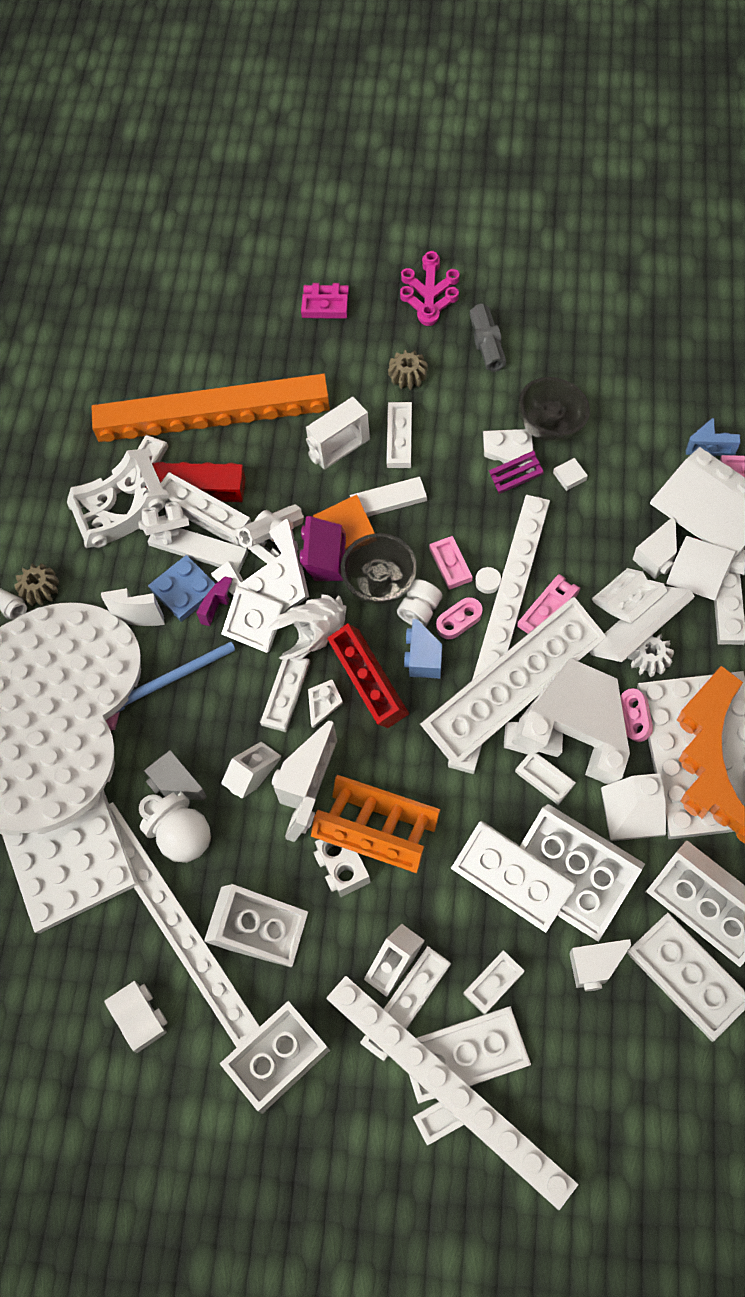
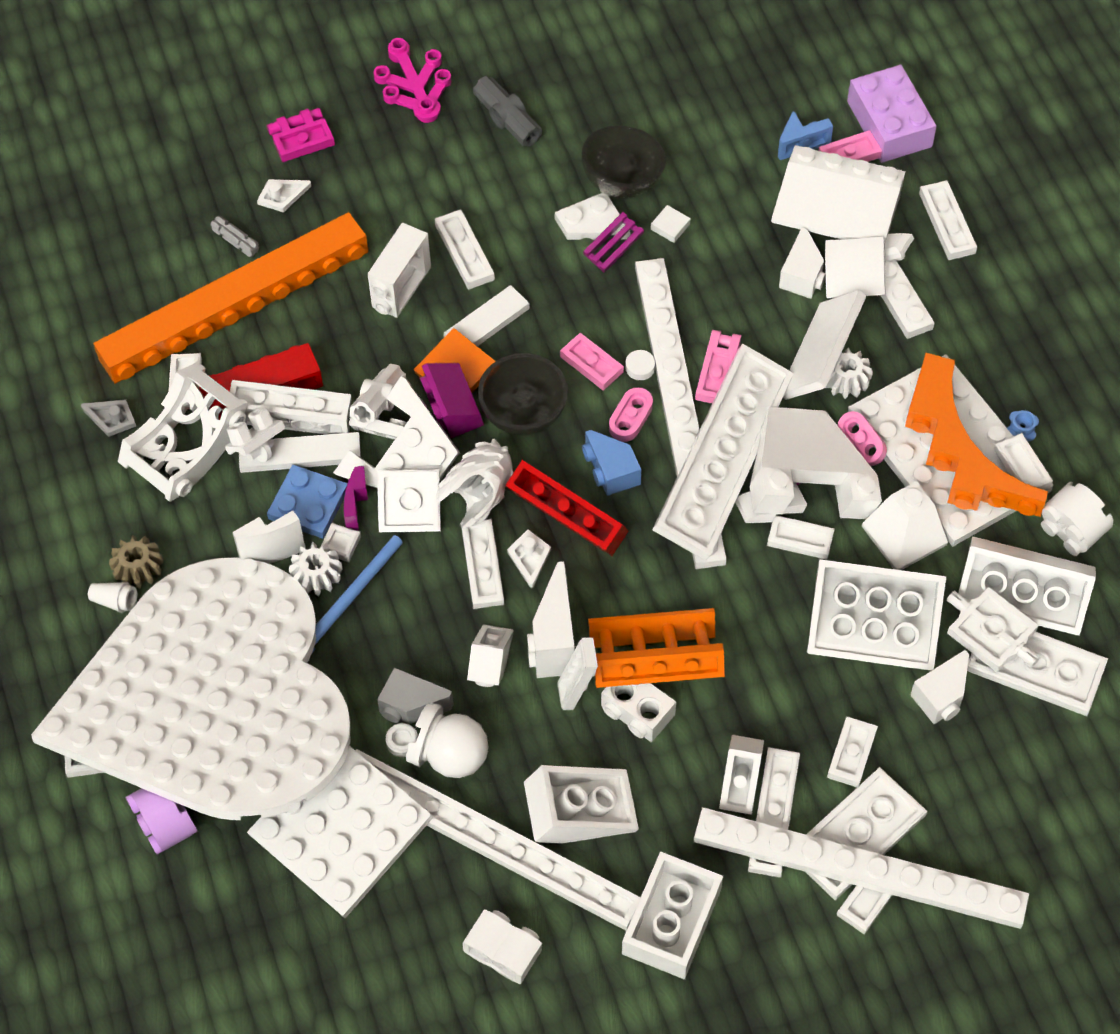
camera: 30 degrees left, 5 degrees down
dark tan gear [388,349,428,390] -> none
white wheel [397,580,442,627] -> none
white tile [451,821,577,933] -> none
white slope [592,568,668,623] -> none
none -> light grey piece [81,400,136,437]
none -> light grey axle [211,216,259,257]
none -> white piece [257,179,311,212]
none -> white gear [289,542,343,597]
none -> white tile [321,523,361,562]
none -> white plate [946,587,1040,672]

